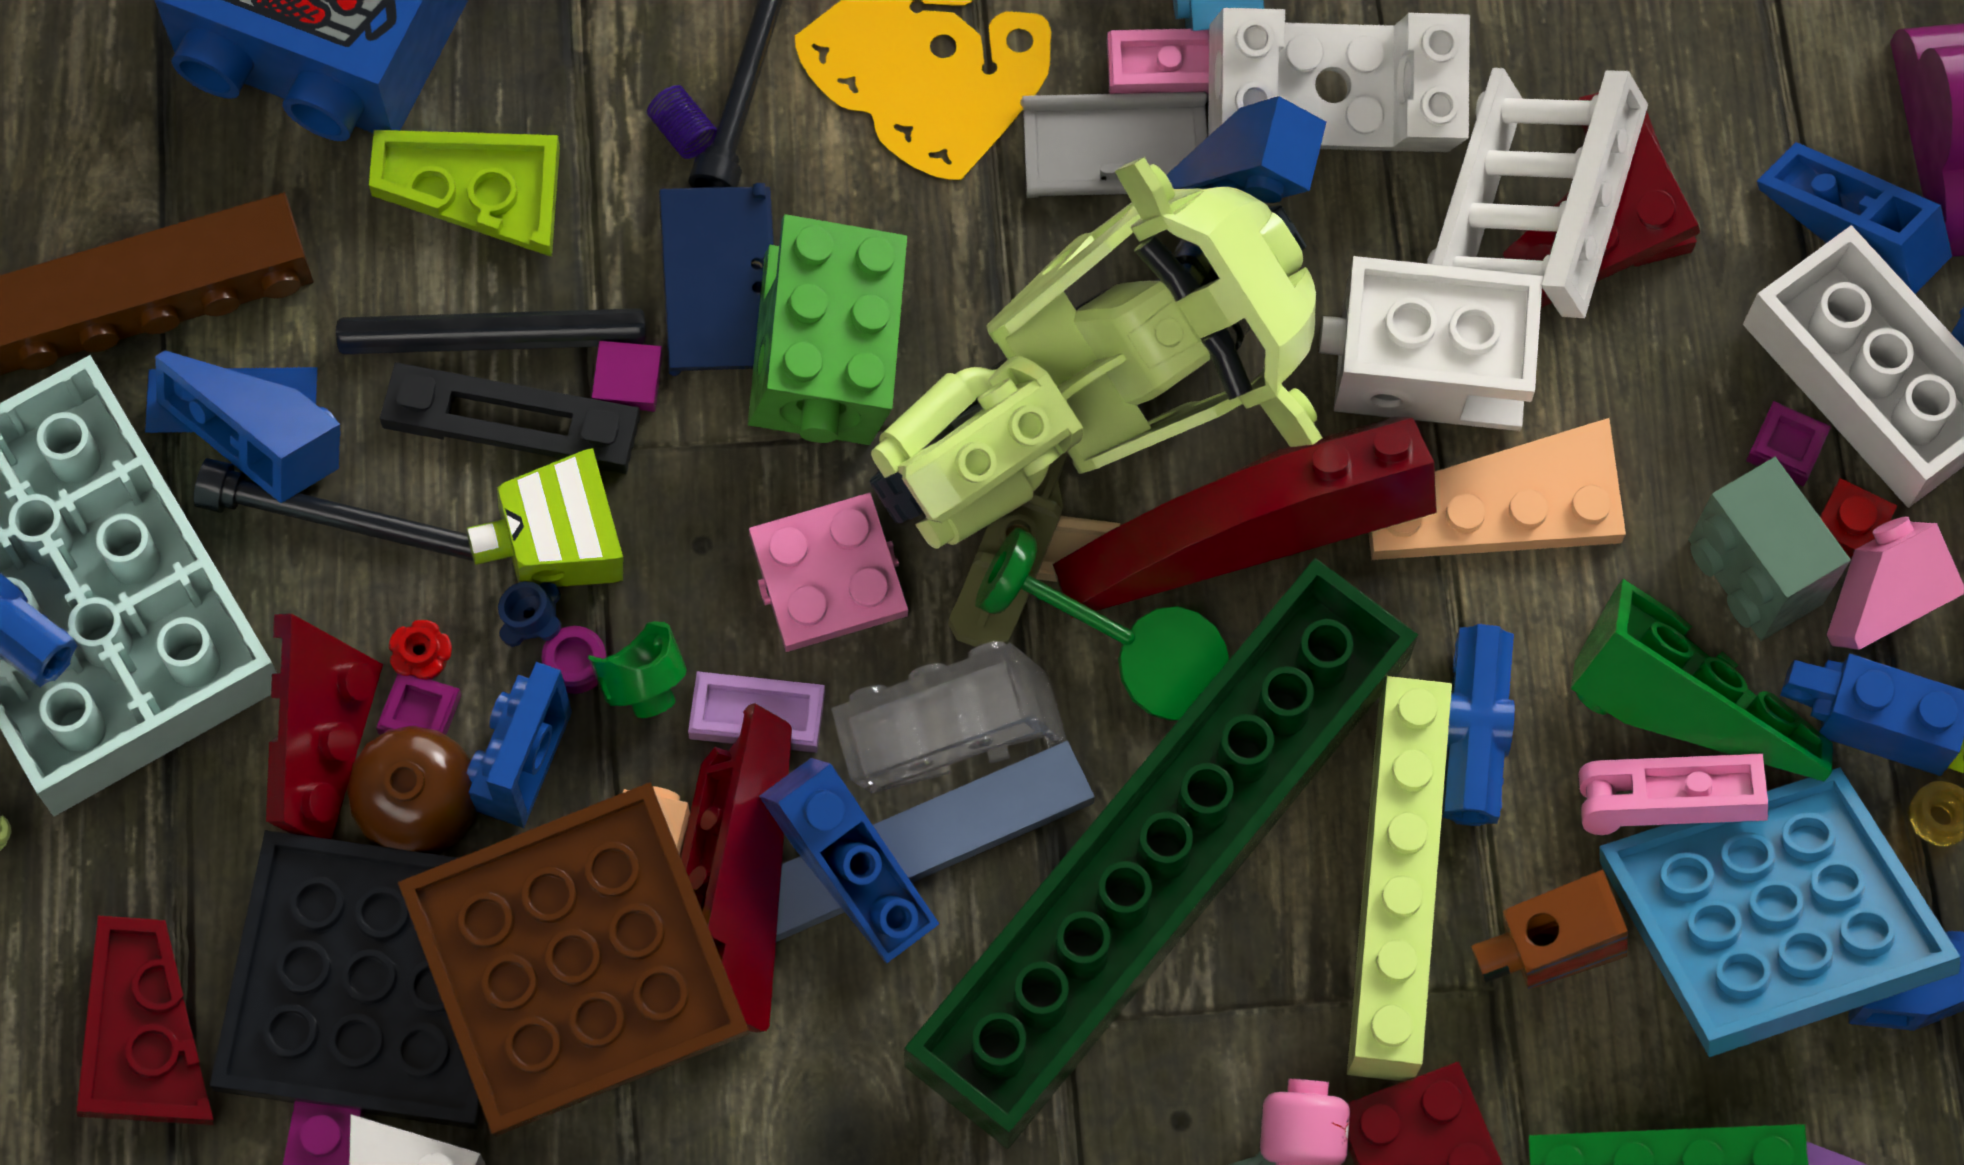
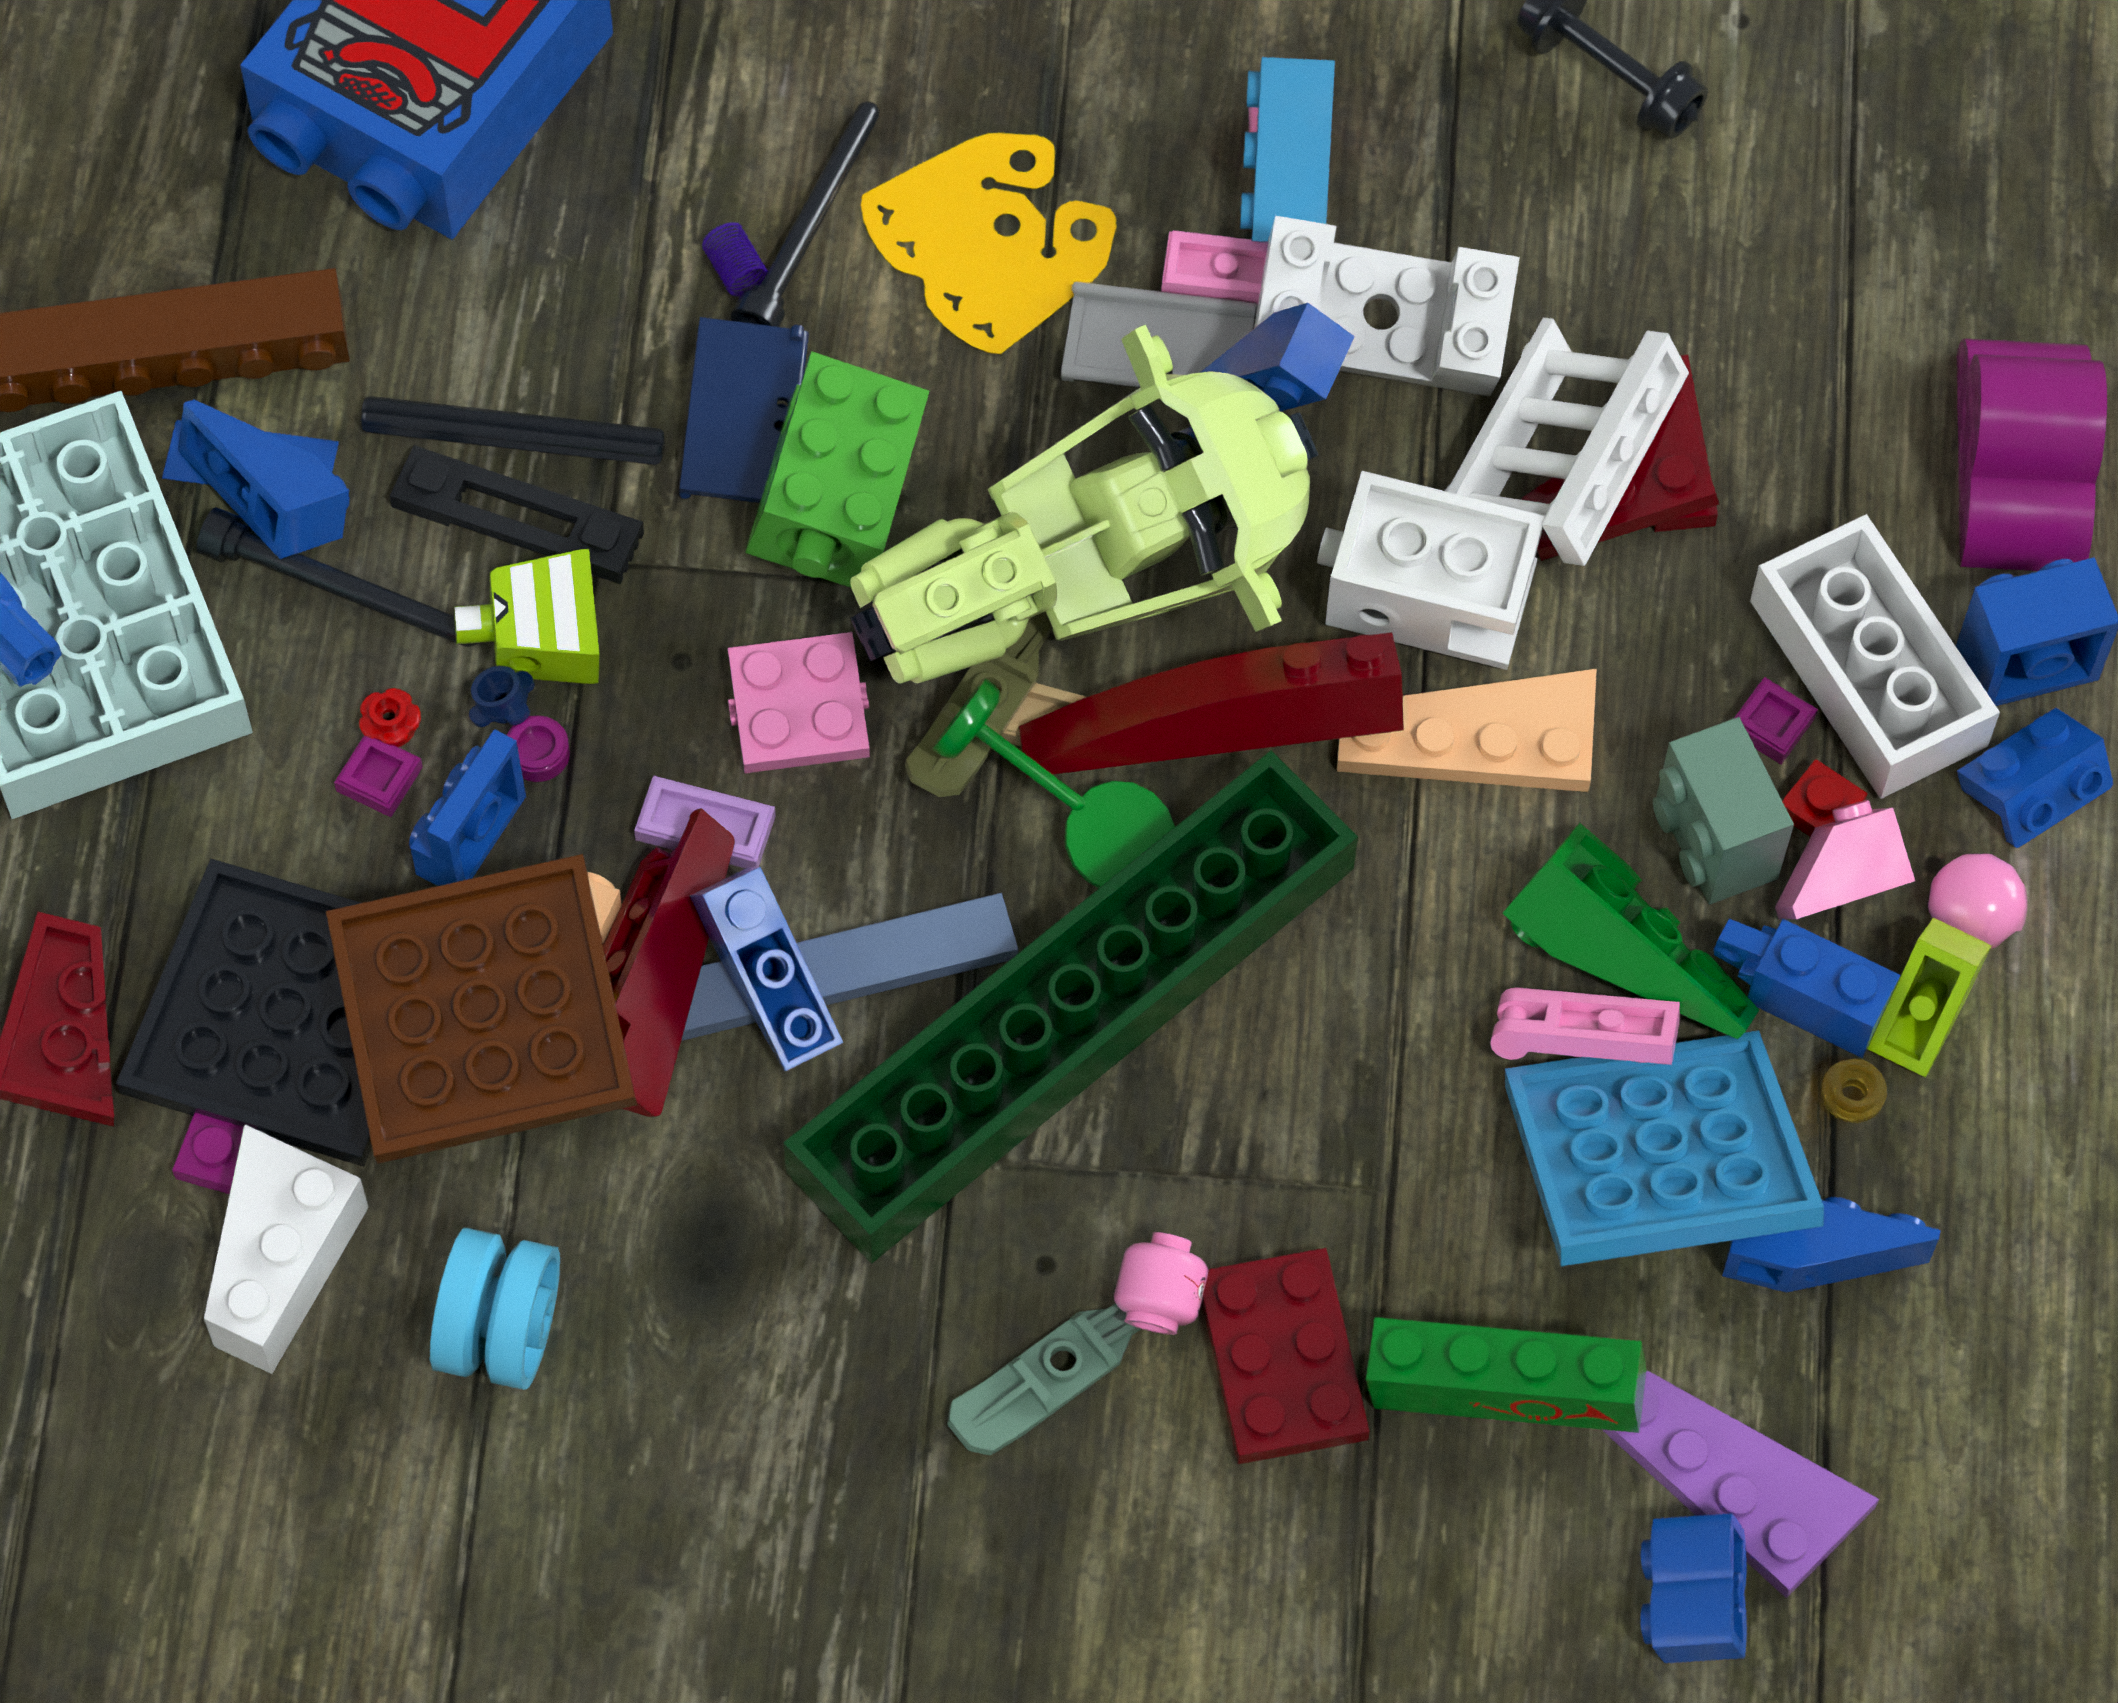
camera: 10 degrees right, 5 degrees down
dark red wing [266,613,383,840] -> none
reddish brown cylinder [347,726,477,855] -> none
lime wing [369,130,560,257] -> none
green piece [588,621,687,718] -> none
magenta tile [592,341,663,412] -> none
clear wedge [831,641,1067,794] -> none
yellowish green brick [1347,676,1452,1082] -> none
blue piece [1442,624,1515,826] -> none
dark orange torso [1471,870,1628,989] -> none
blue slope [1757,142,1952,294] -> none

